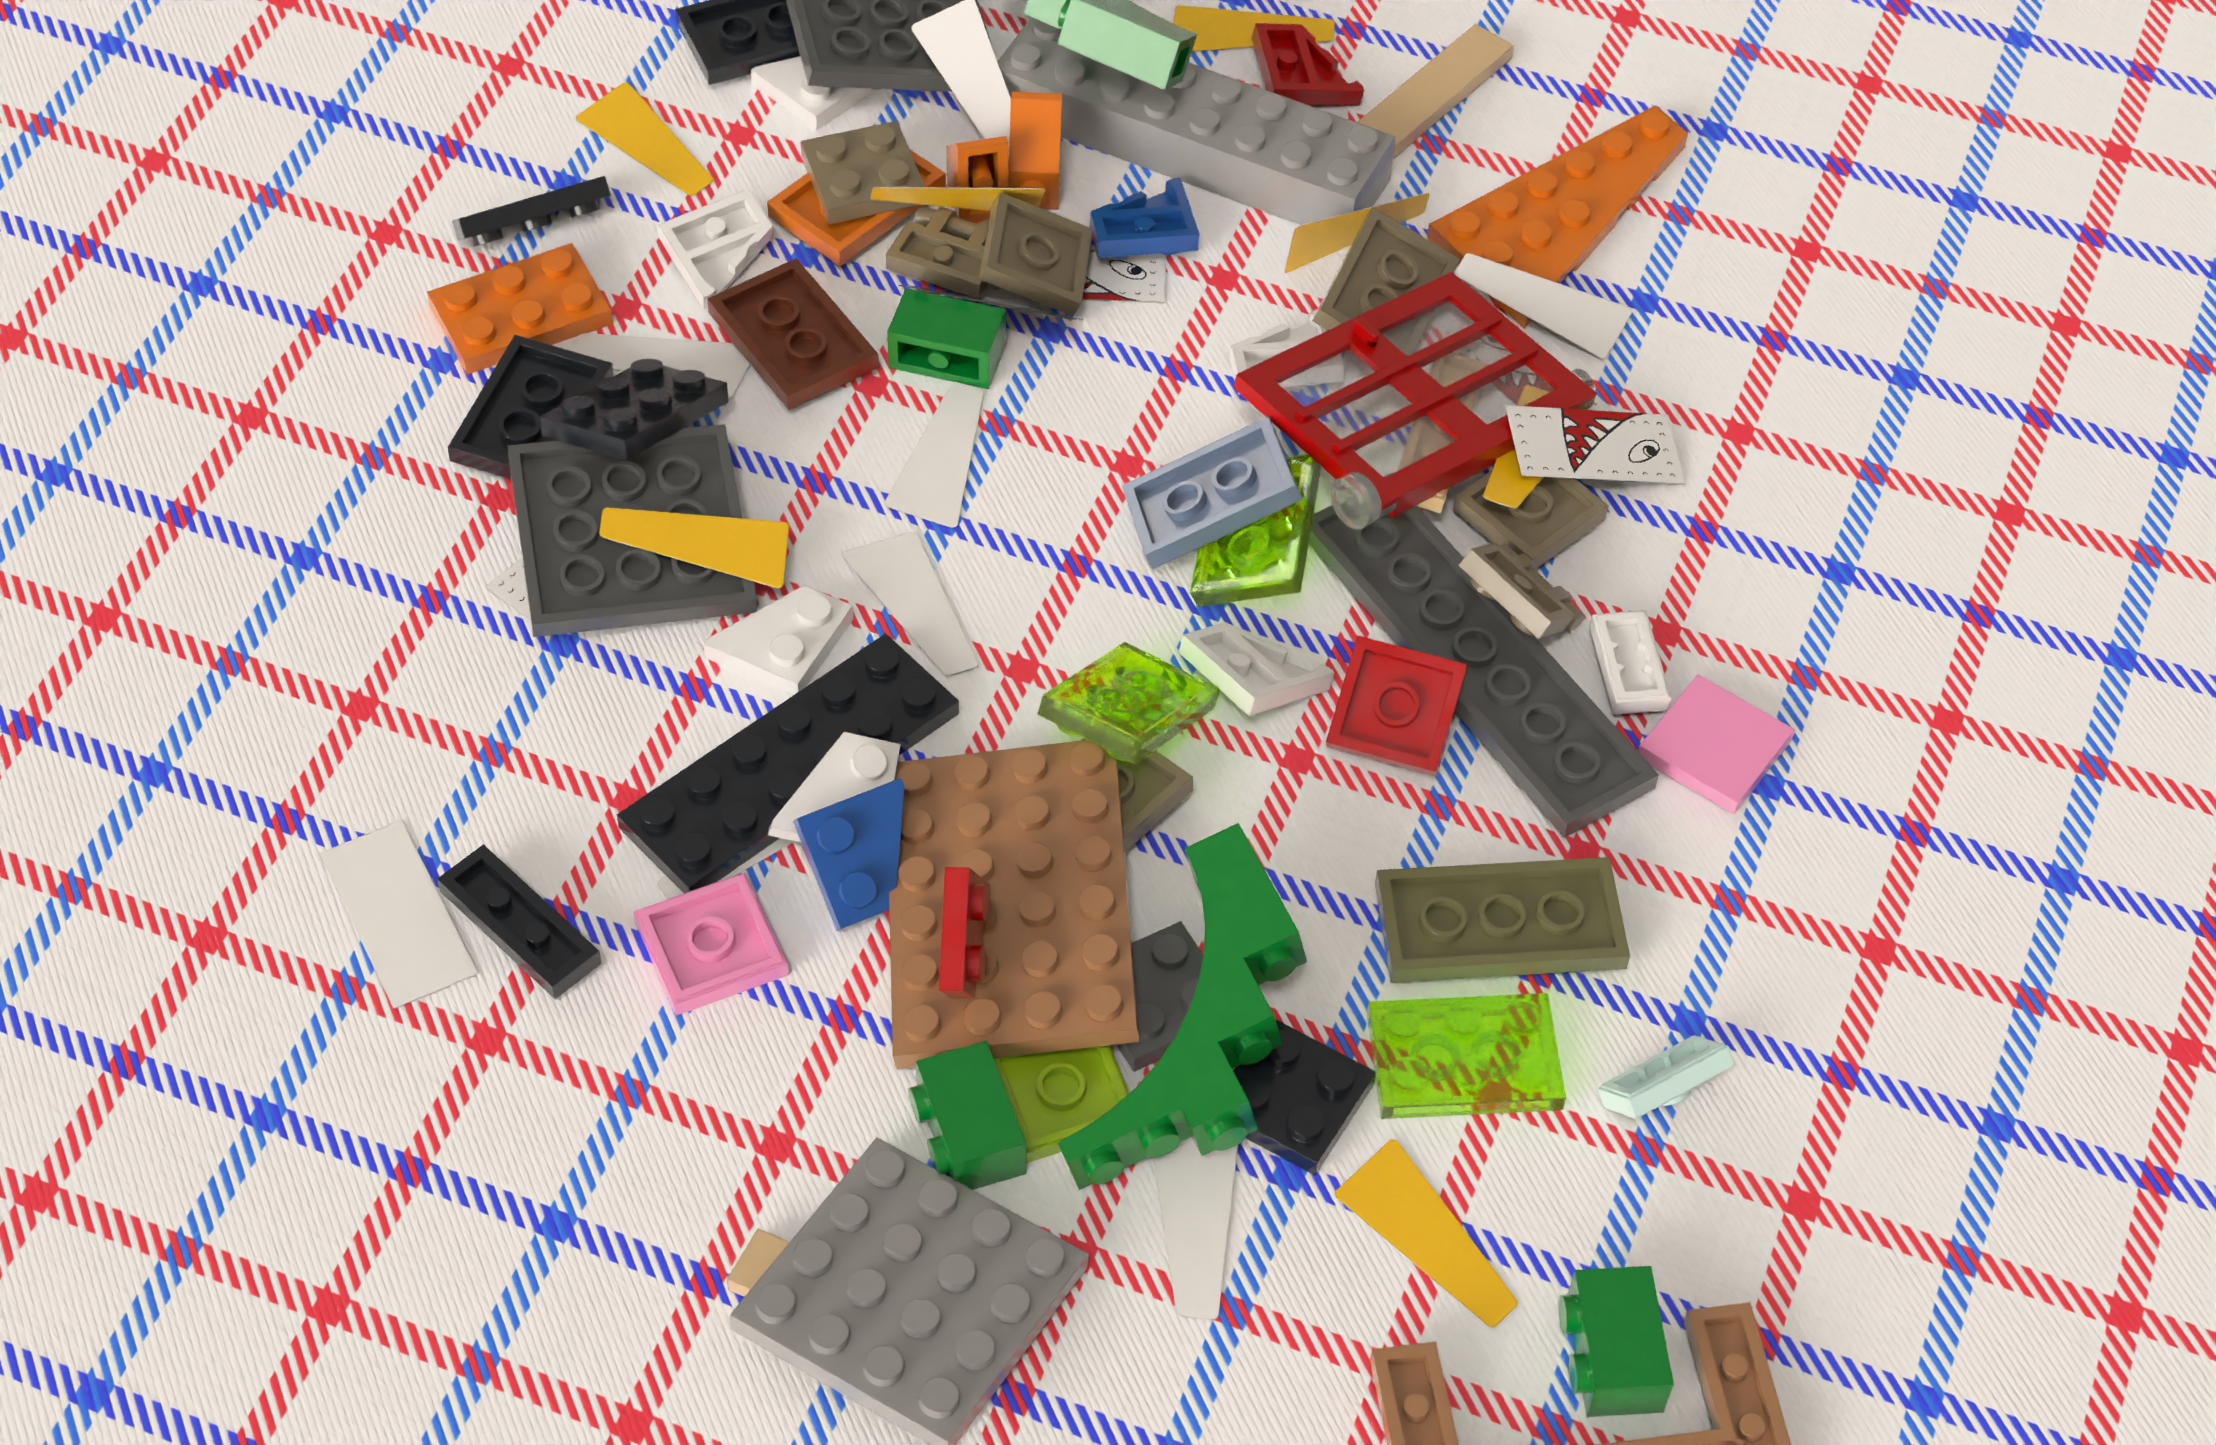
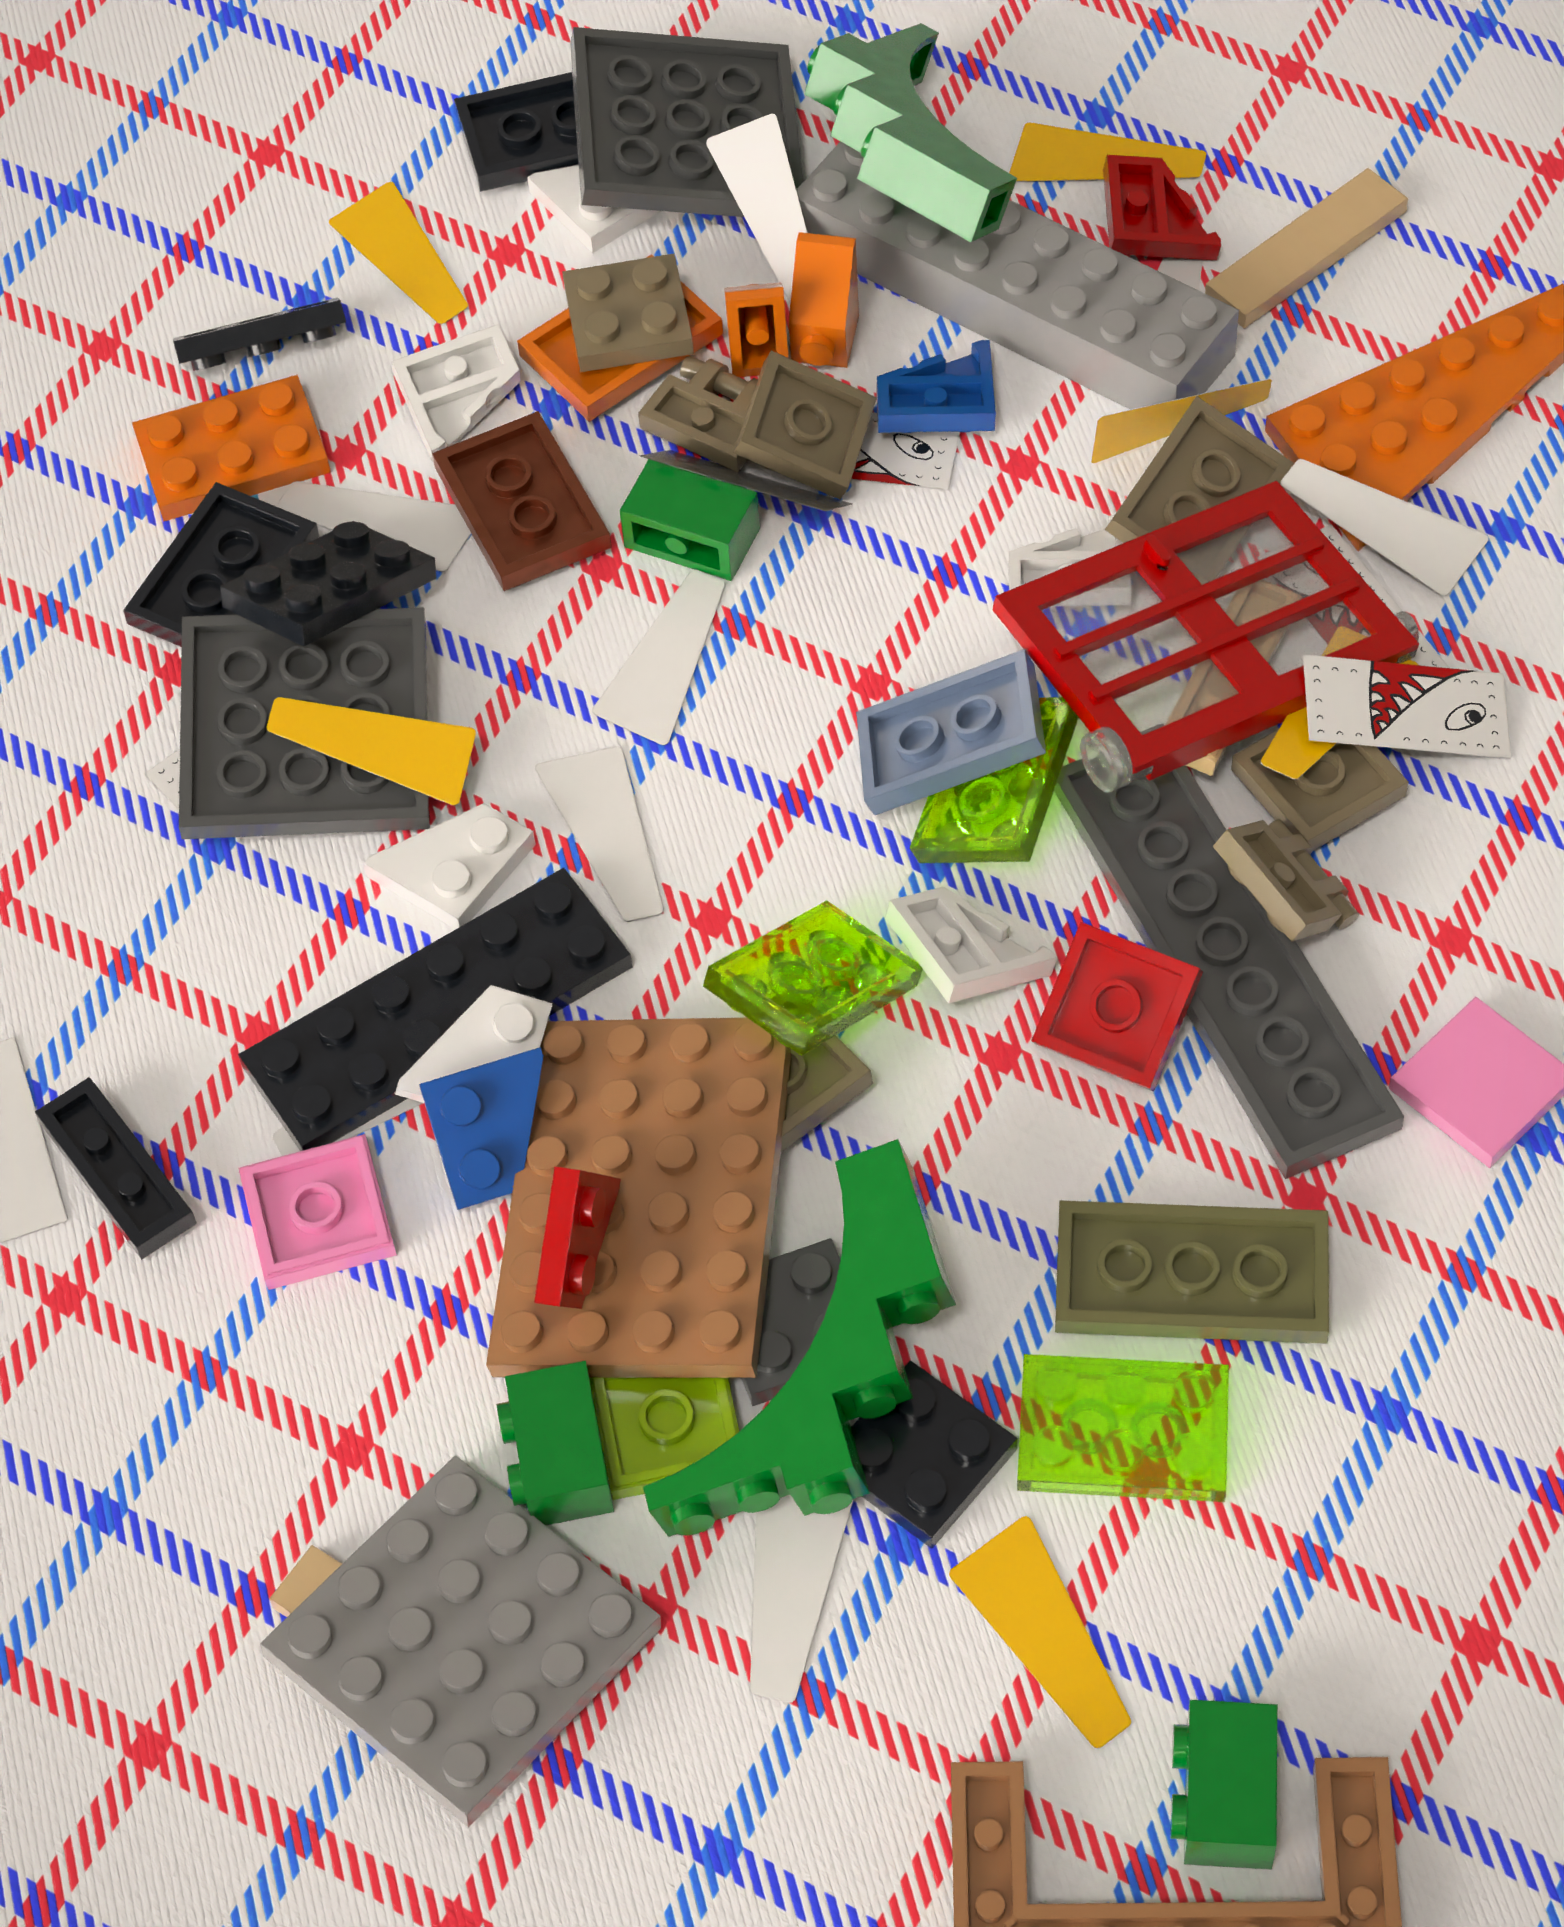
camera: 15 degrees right, 5 degrees up
yellow sticker [870,187,1045,211] -> none
white plate [1589,610,1671,715] -> none
light aqua plate [1598,1035,1735,1119] -> none

